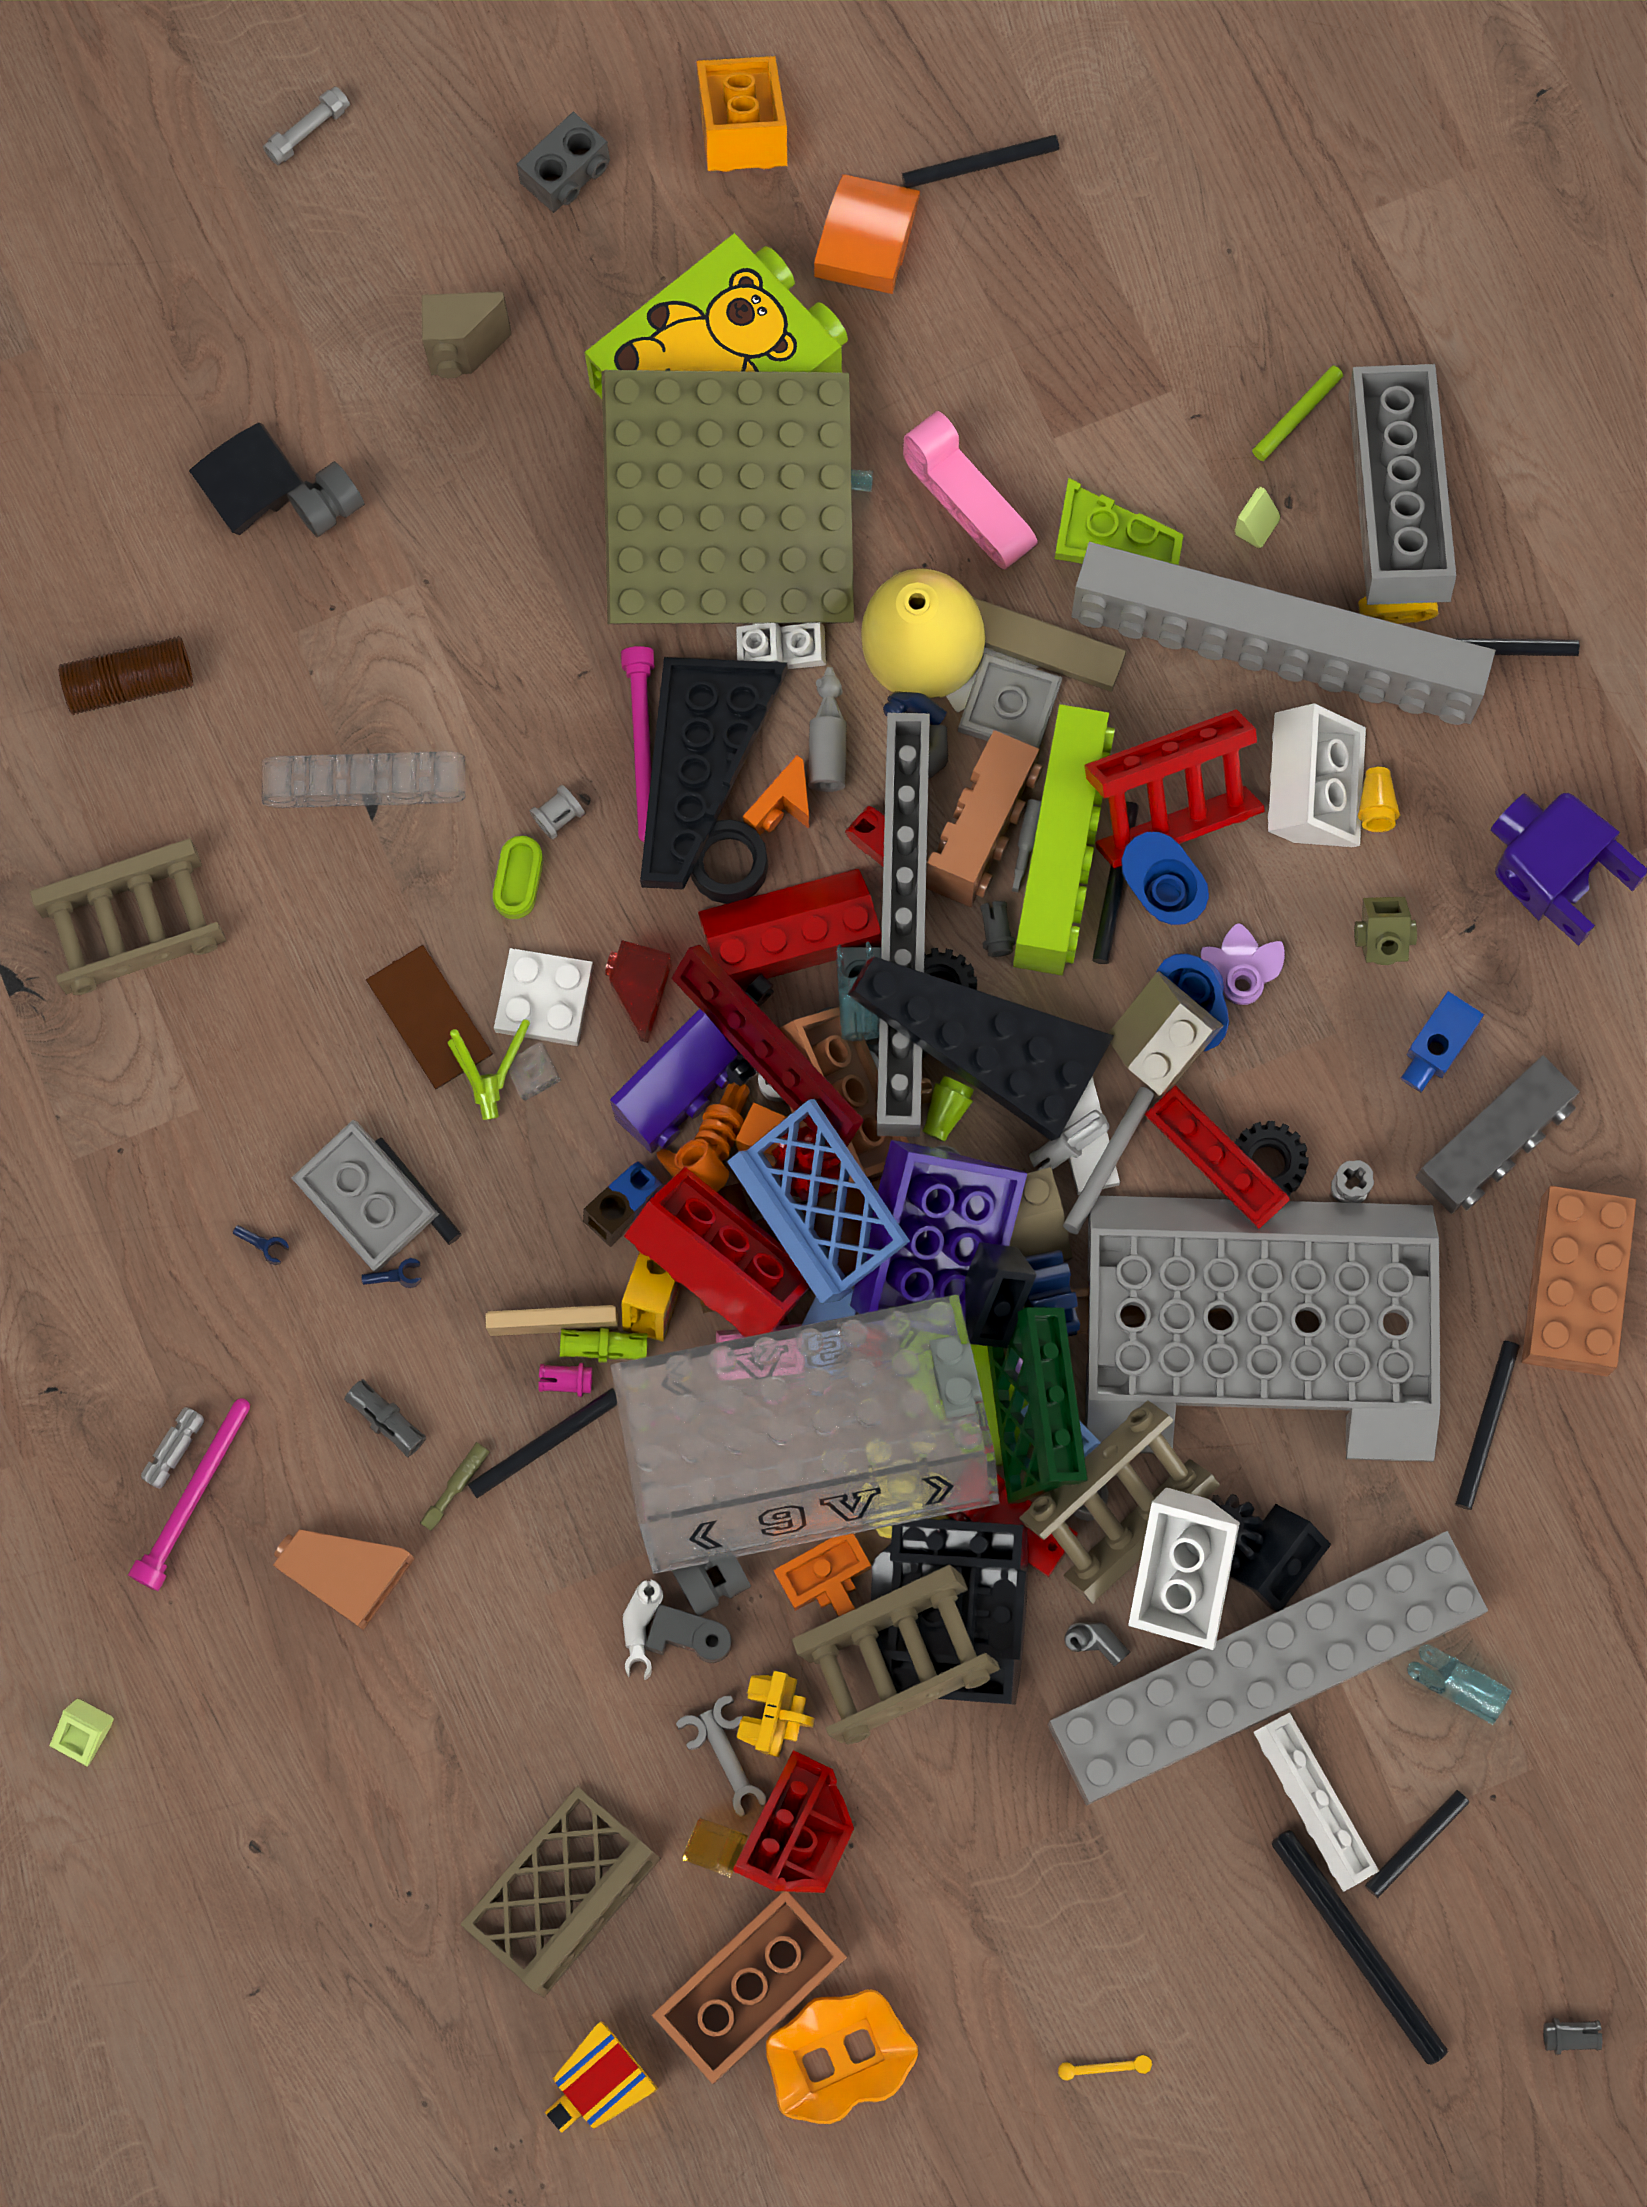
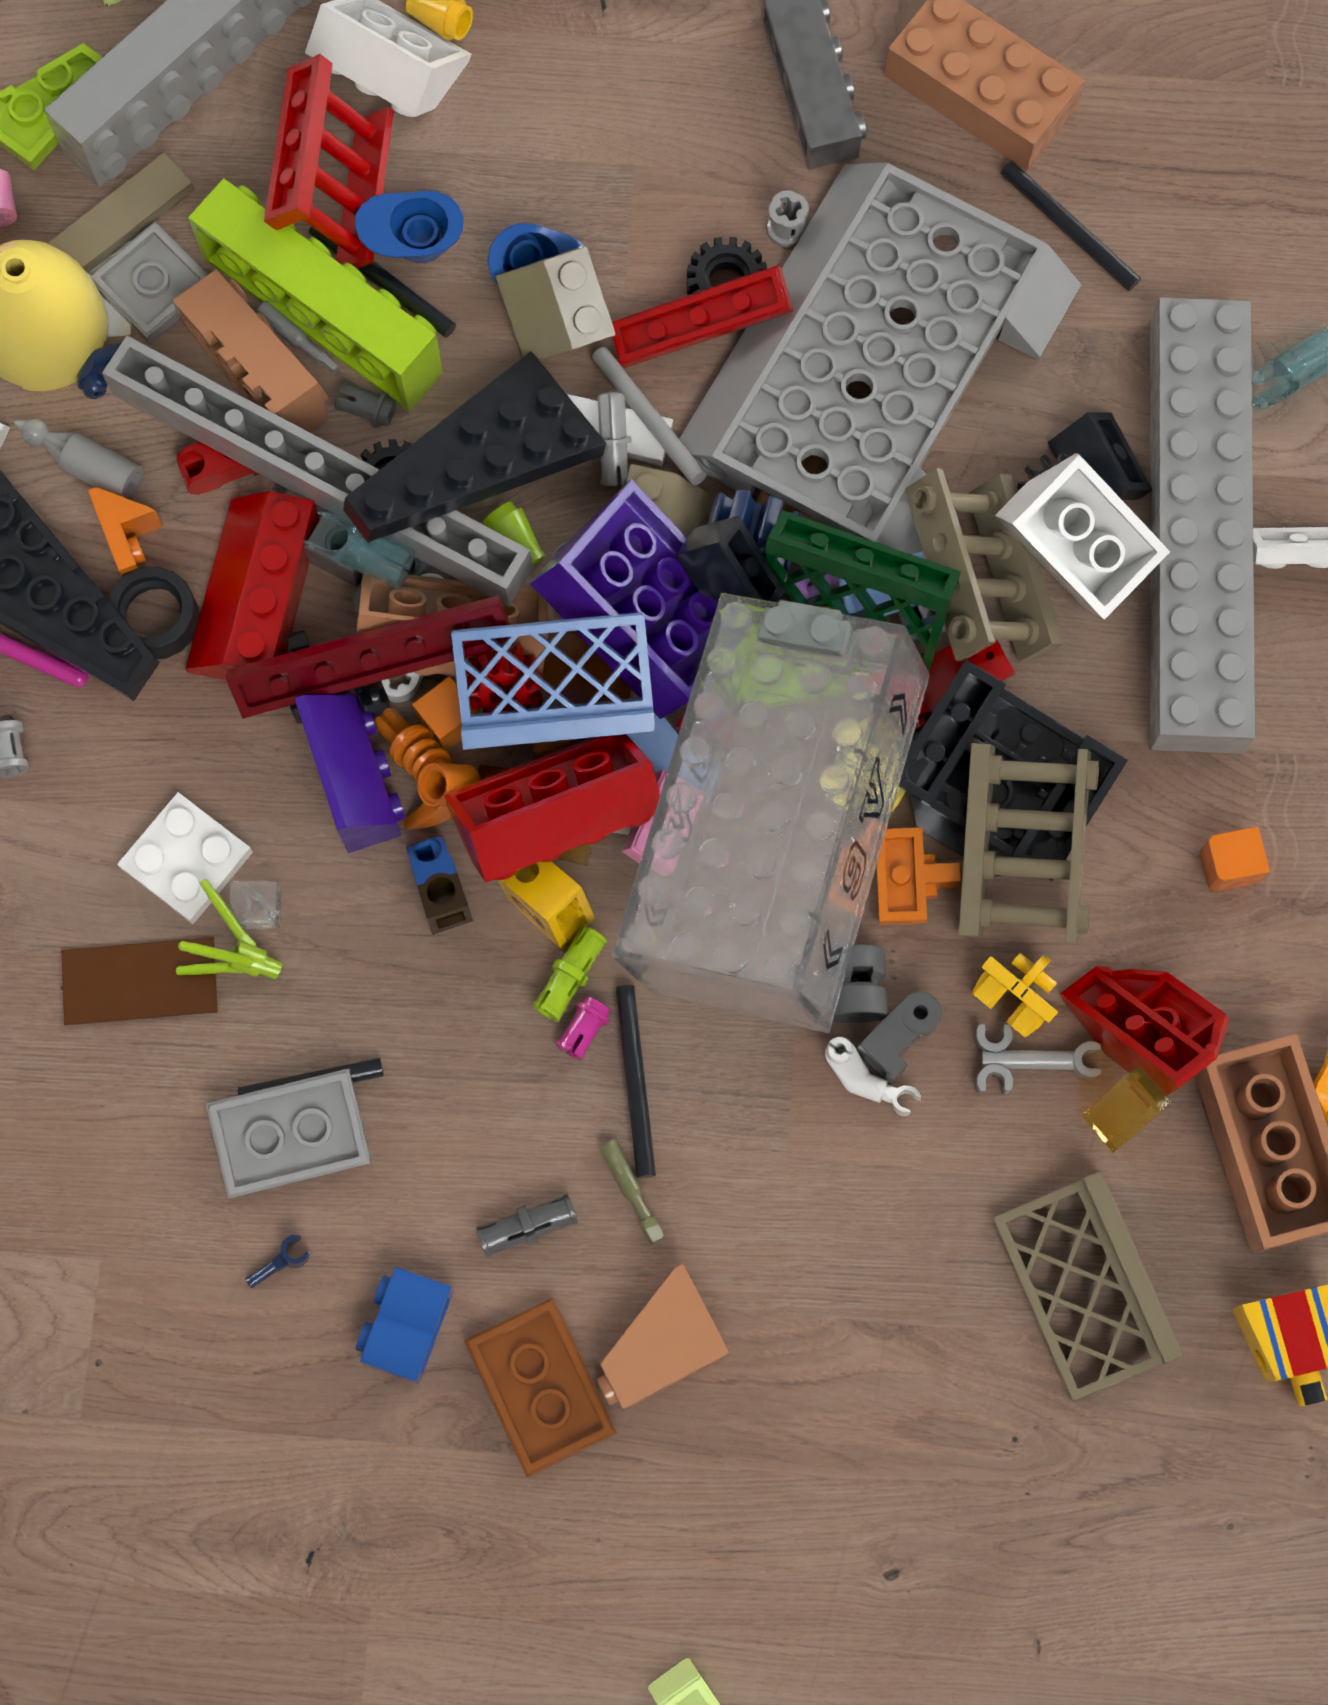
camera: 65 degrees left, 0 degrees up
dark pink piece [128,1398,250,1592] -> none
light grey axle [141,1407,204,1489] -> none
dark blue hand [362,1258,422,1288] -> none
tan tile [486,1305,619,1336] -> none
lime tile [493,836,543,919] -> none
clear red slope [605,940,672,1043] -> none
dark grey arm [1064,1622,1130,1667] -> none
lavender plate [1201,923,1285,1005] -> none
olive brick [1354,897,1417,965] -> none
blue torso [1401,991,1484,1092] -> none
none -> blue brick [356,1267,453,1384]
none -> dark orange tile [464,1297,617,1478]
none -> orange piece [1200,827,1270,892]

